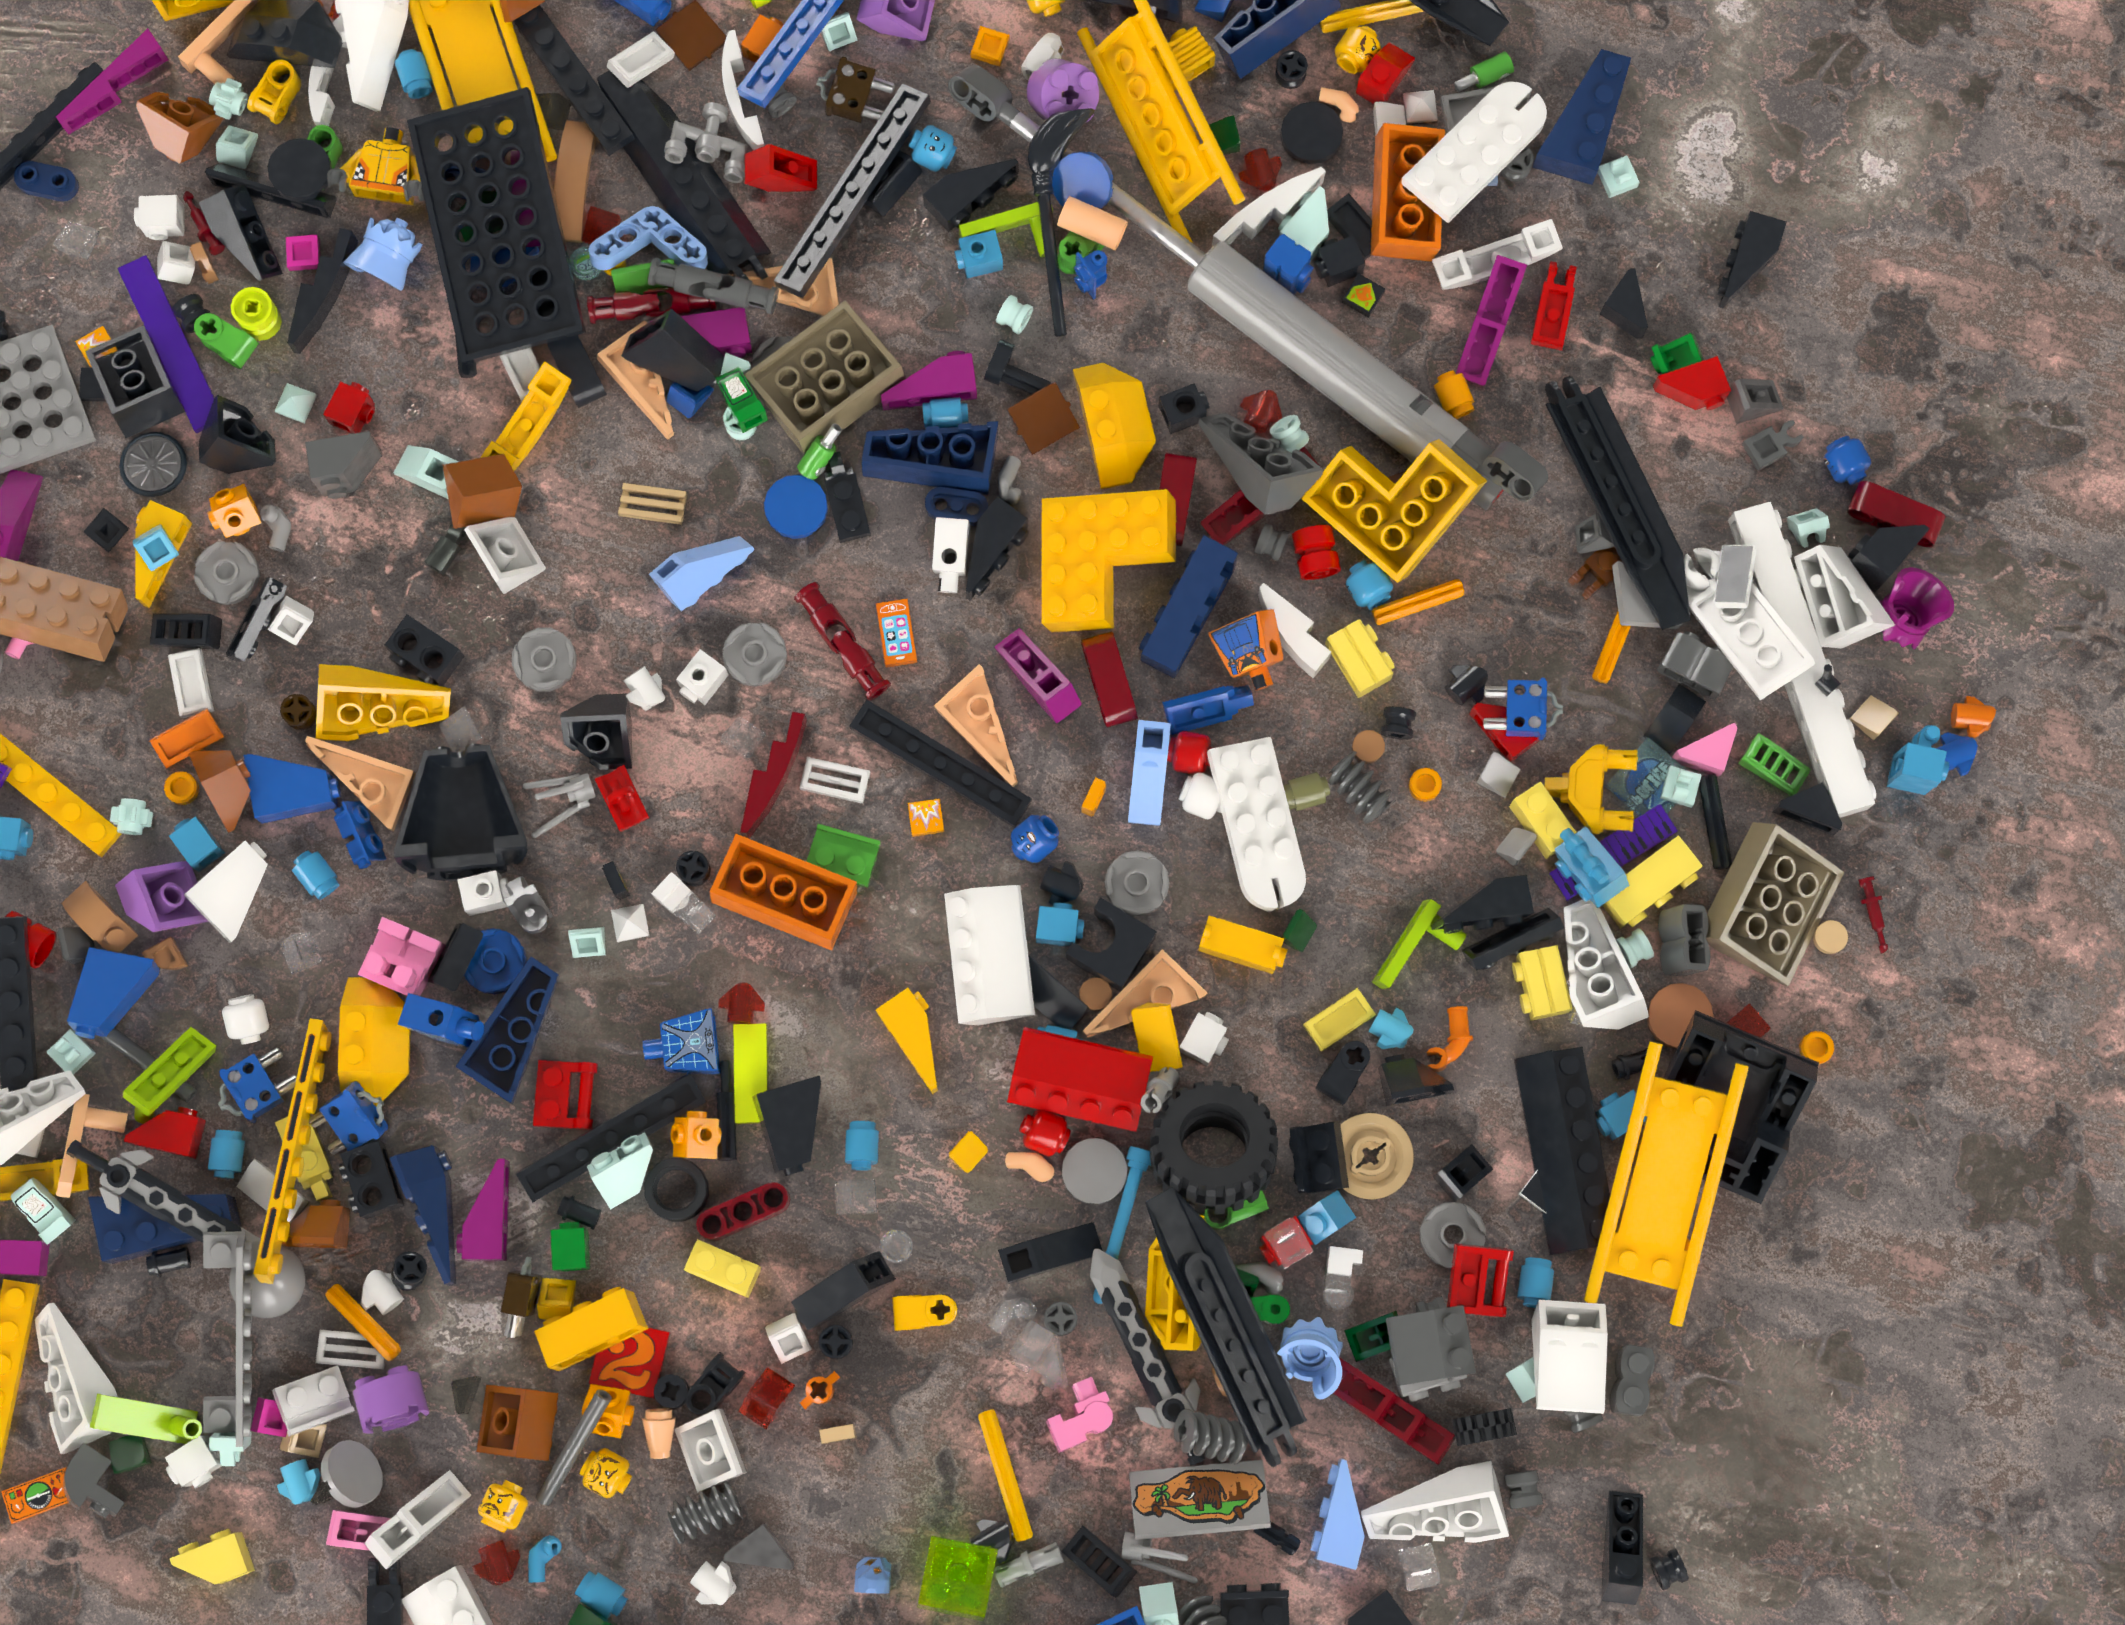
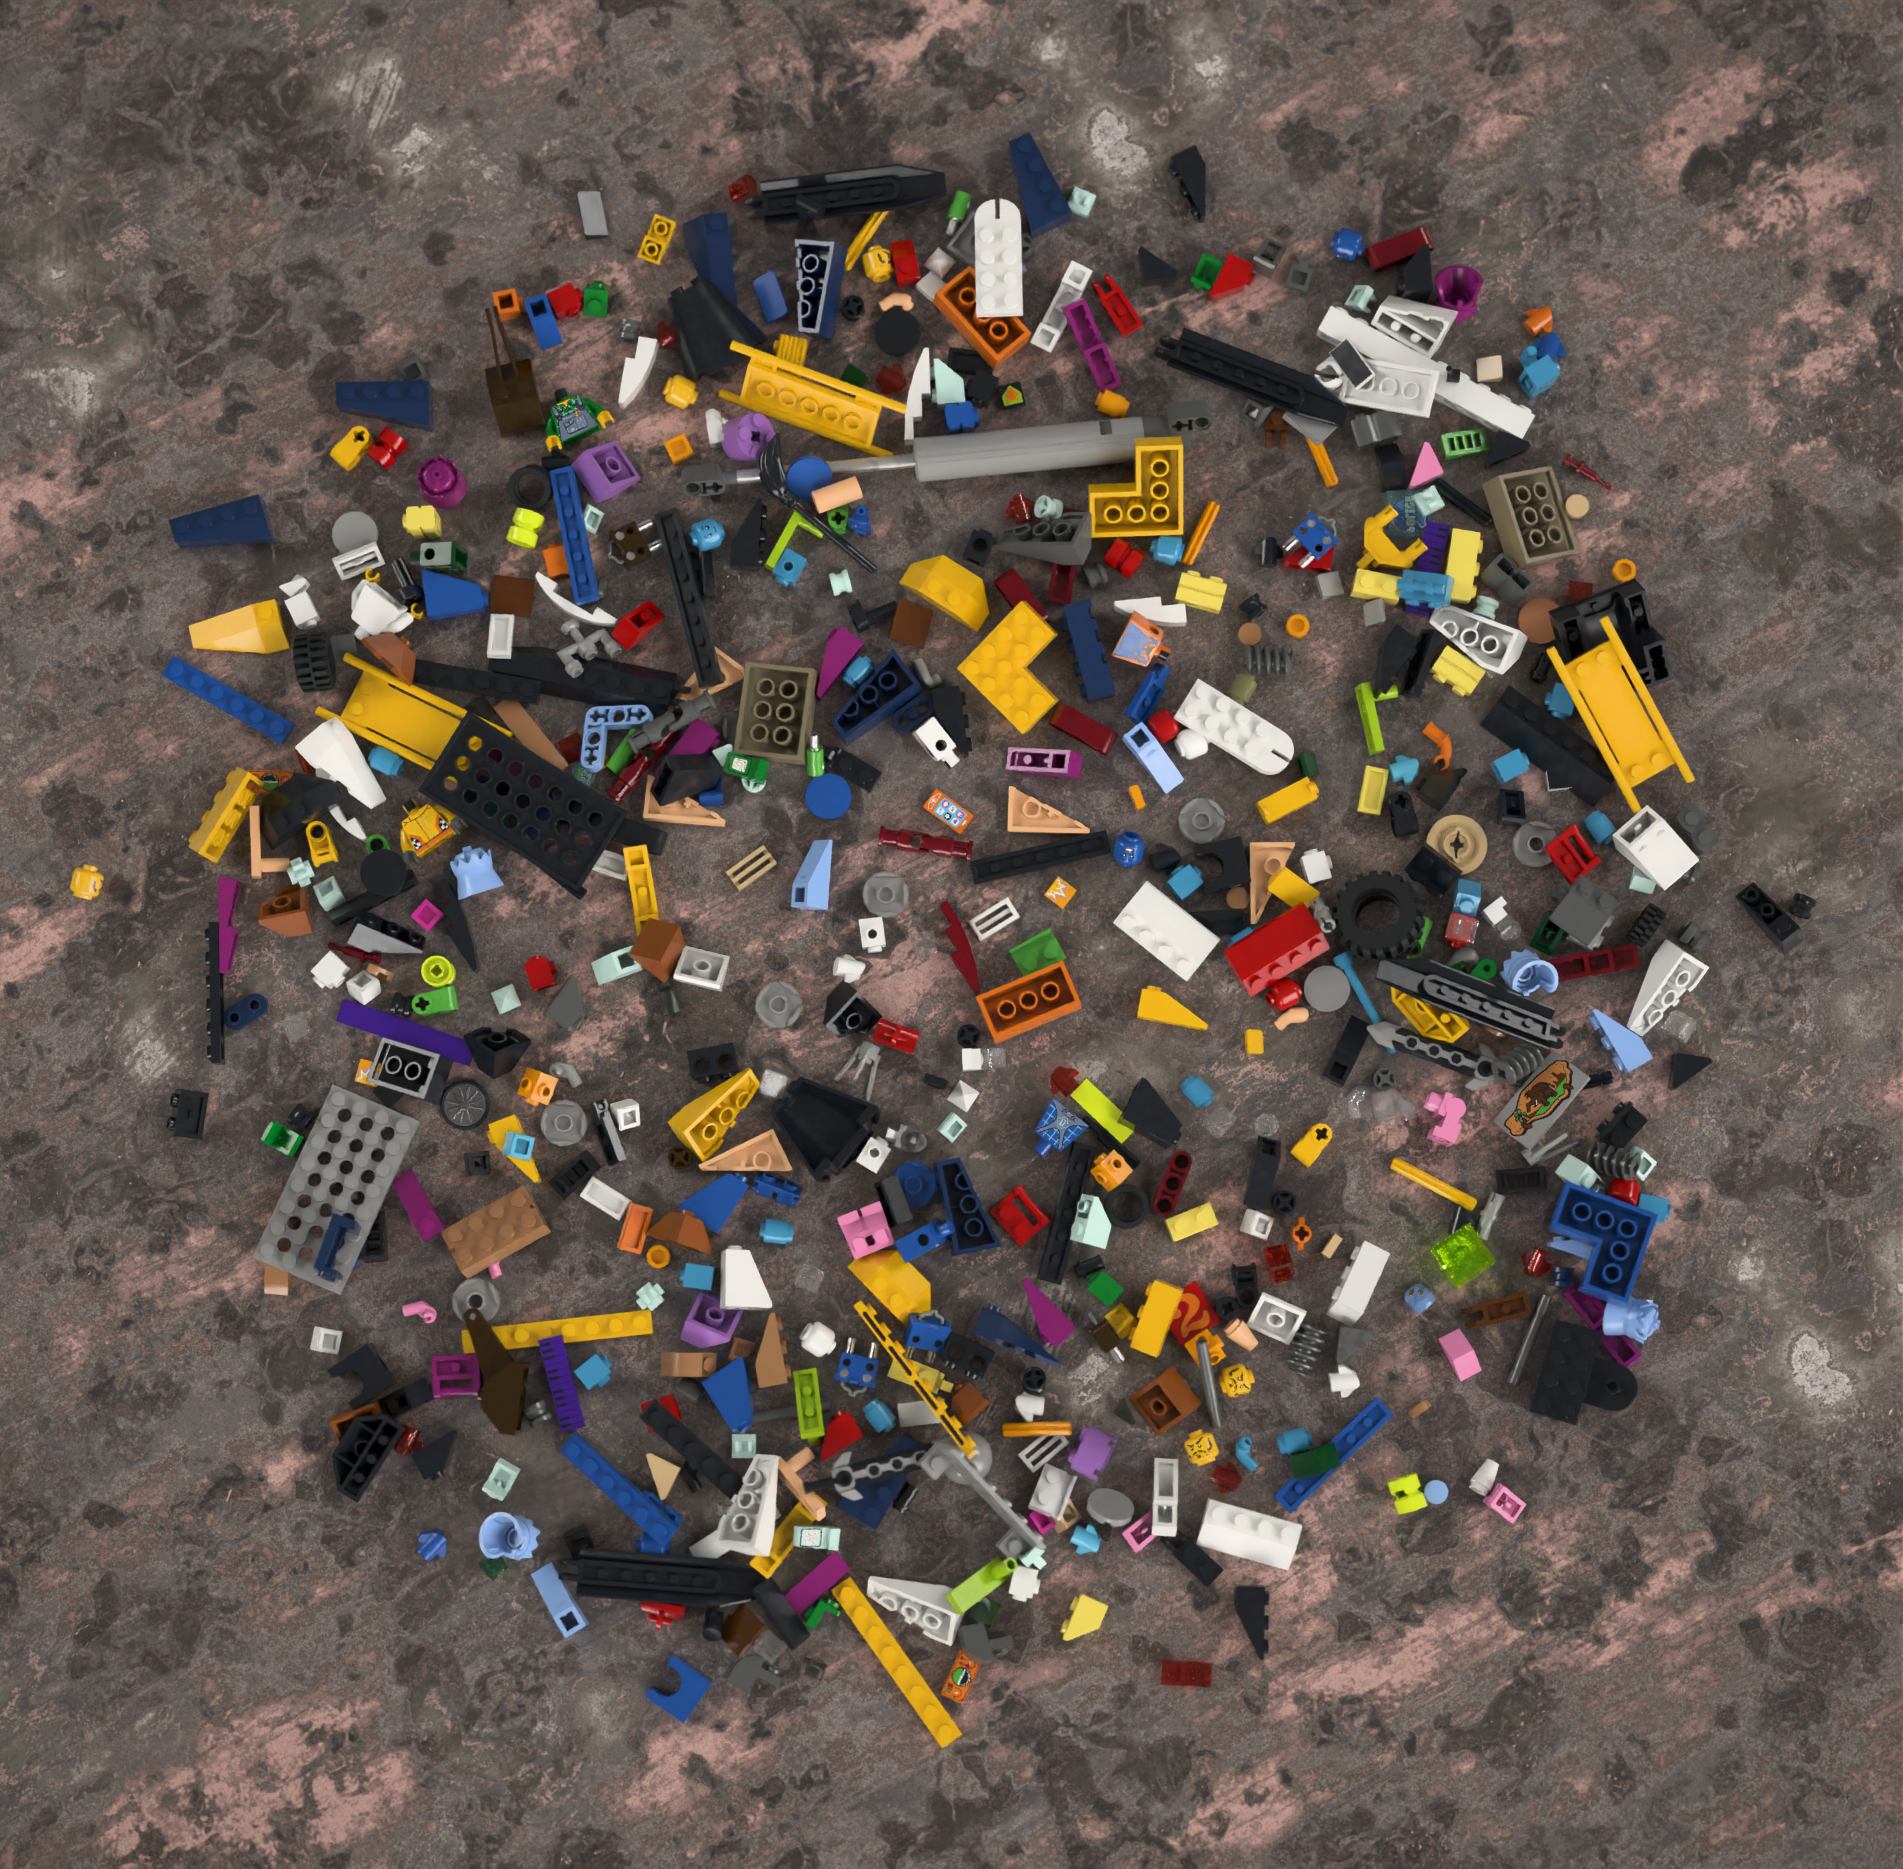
camera: 45 degrees left, 5 degrees up
none -> medium nougat slope [755,1312,792,1388]
none -> white wedge [1326,1241,1390,1327]
none -> dark azure brick [1490,748,1530,785]

